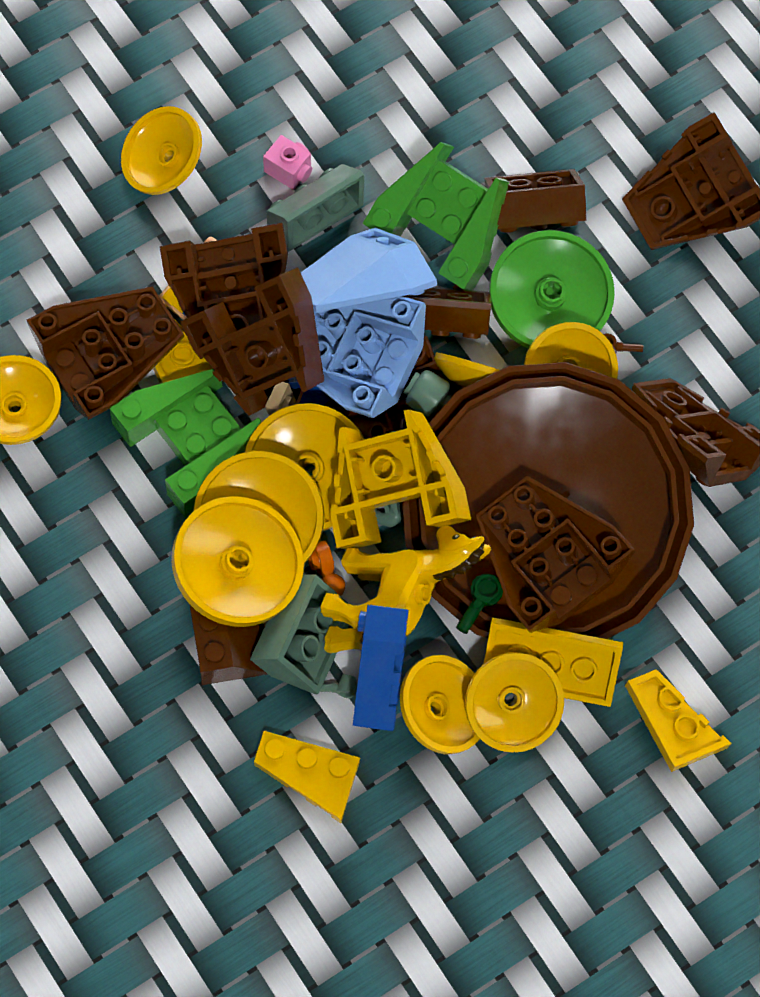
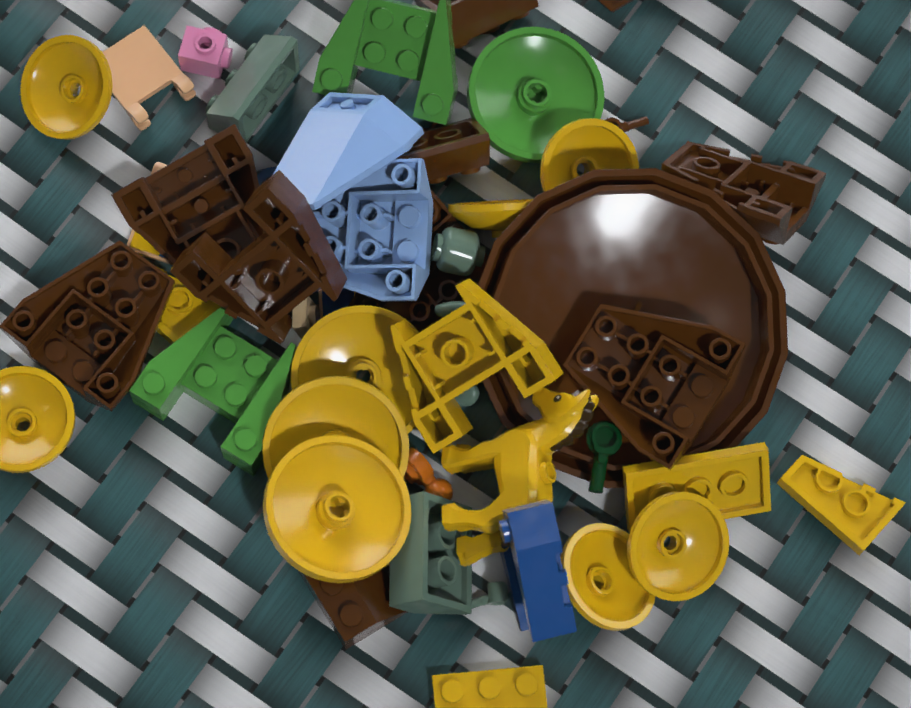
camera: 25 degrees left, 5 degrees up
none -> light nougat flag [102,25,196,131]

